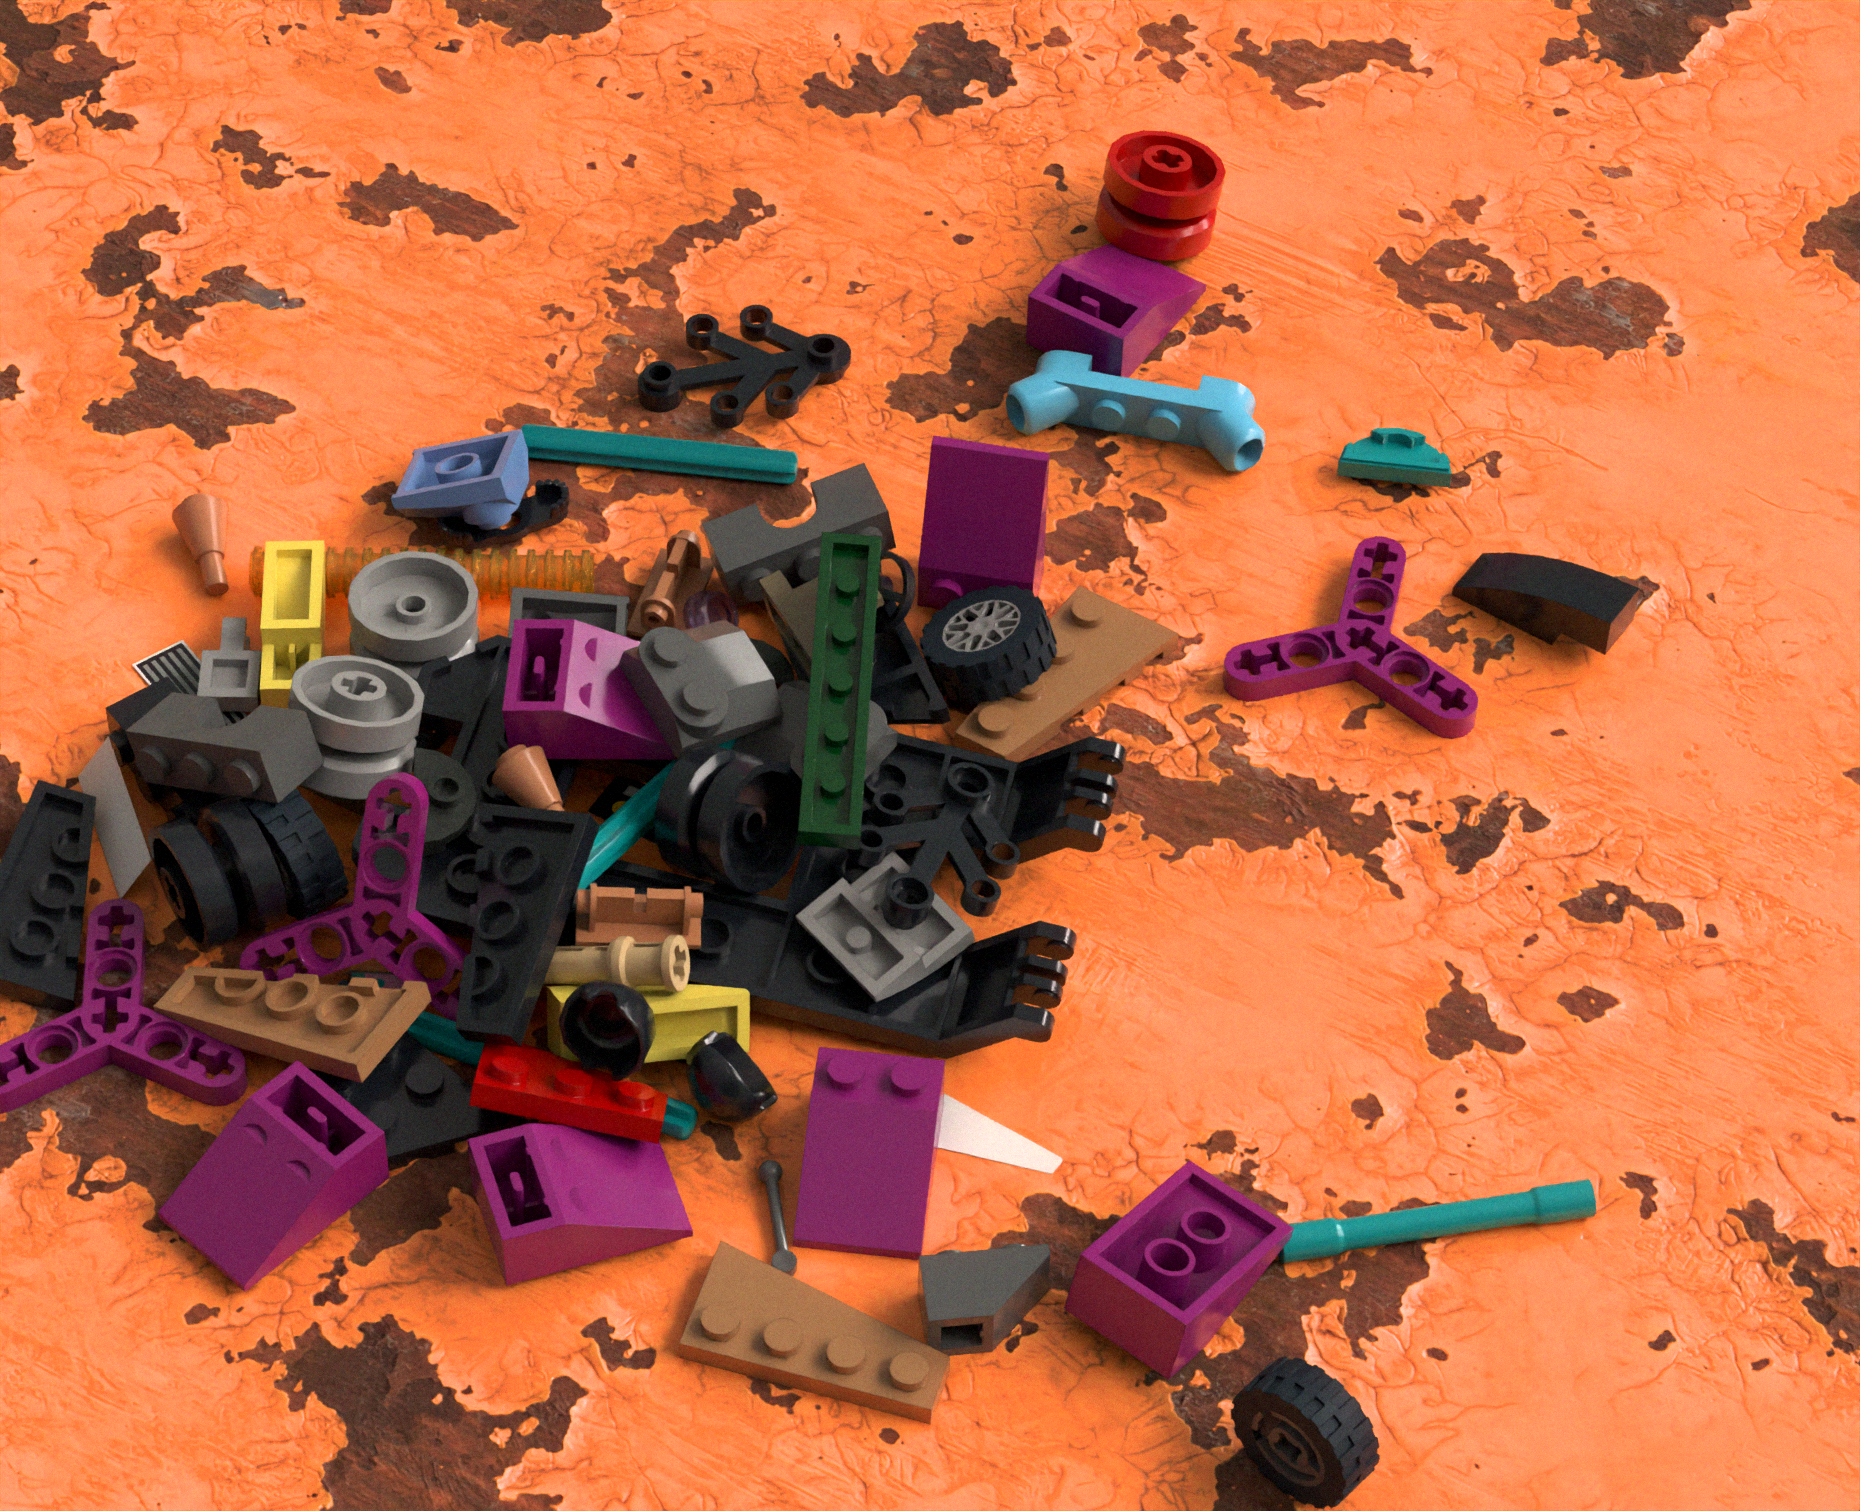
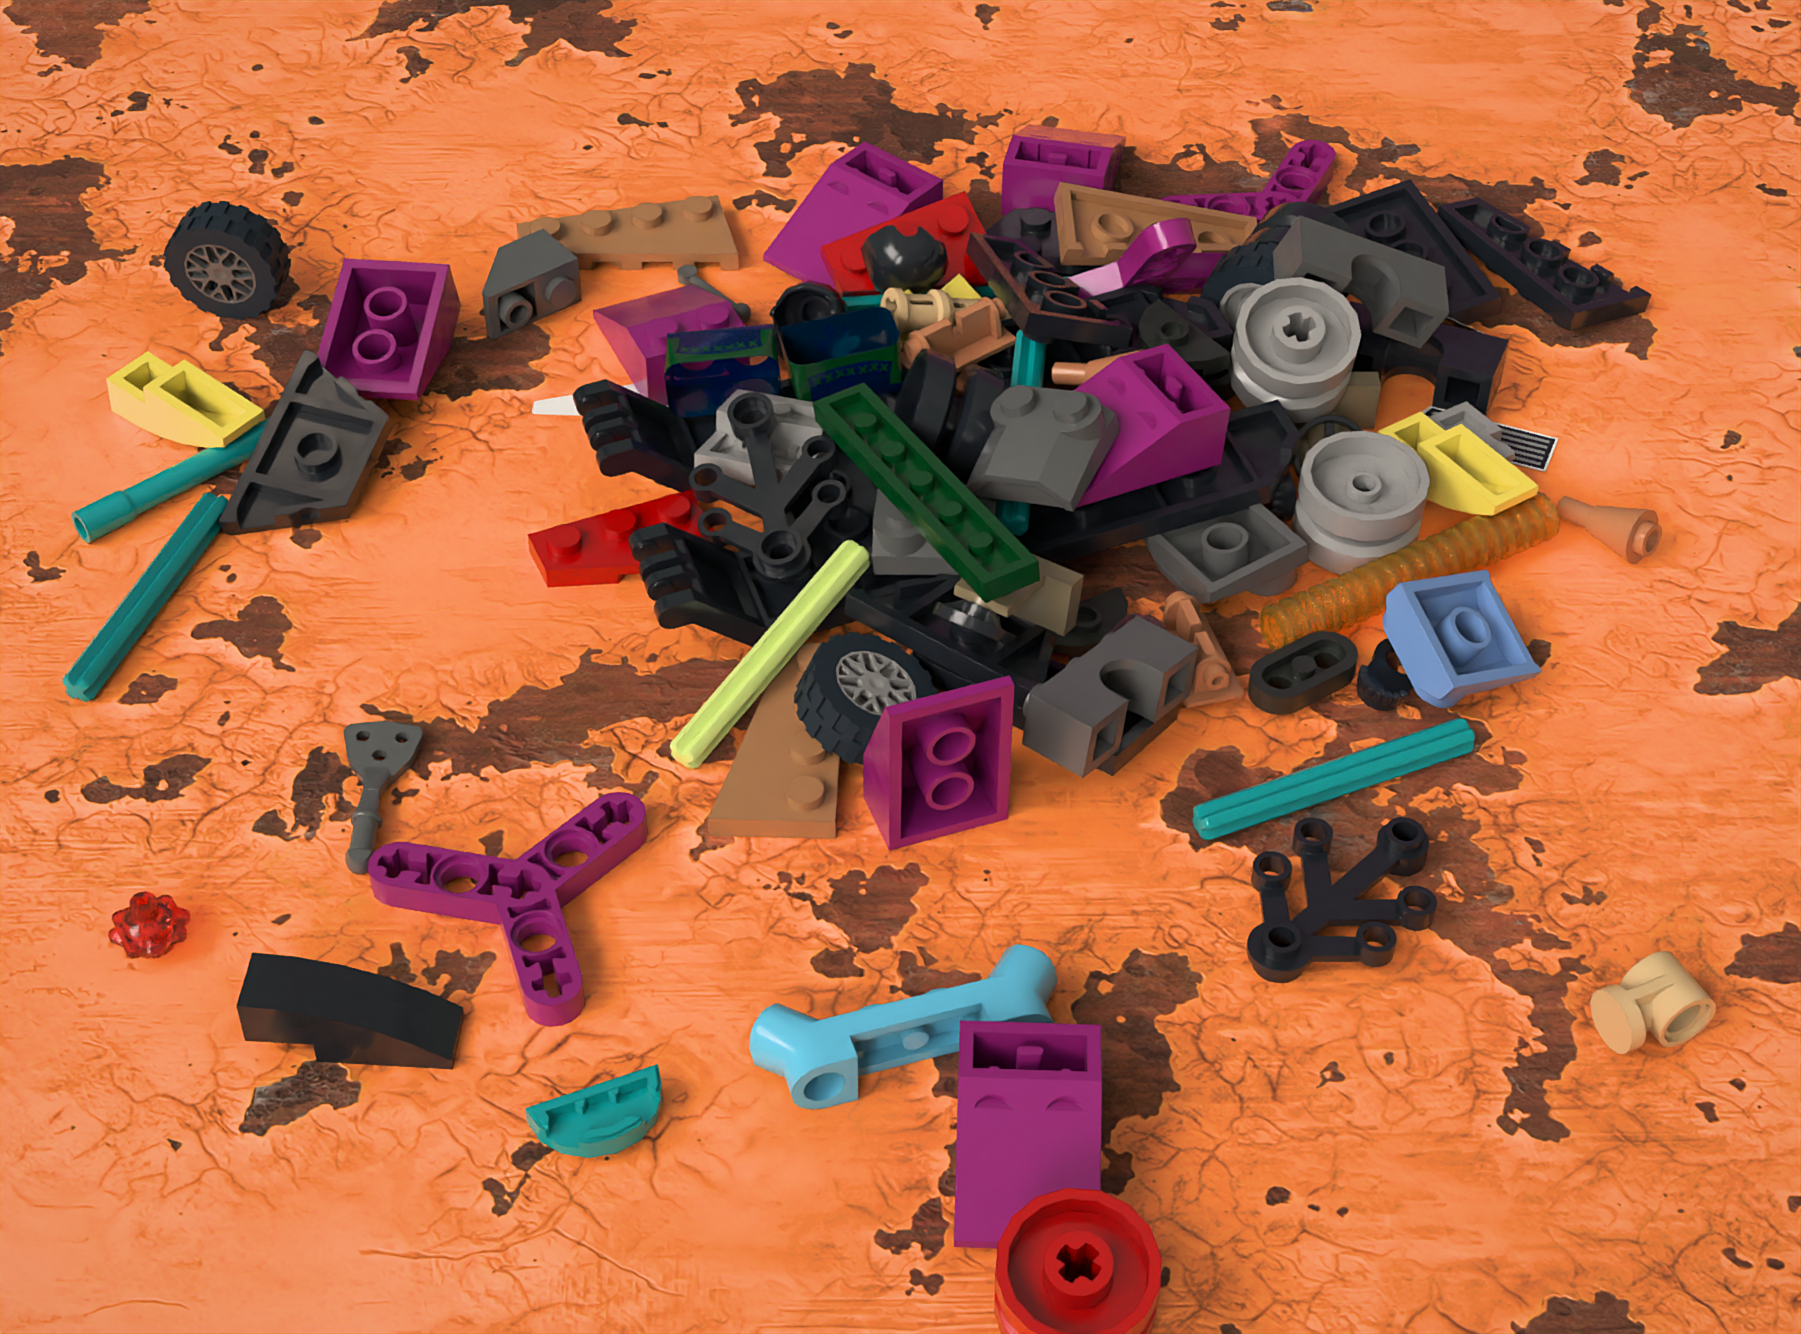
camera: 150 degrees right, 5 degrees down
none -> teal axle [62,492,228,702]
none -> light yellow slope [106,351,265,448]
none -> clear red plant [108,891,191,959]
none -> black wing [219,350,392,536]
none -> dark grey piece [344,720,424,875]
none -> red wing [527,490,714,588]
none -> clear blue piece [664,324,783,418]
none -> yellowish green axle [670,540,870,769]
none -> clear blue piece [777,307,903,402]
none -> pearl dark grey plate [1248,631,1358,715]
none -> tan piece [1590,951,1716,1054]

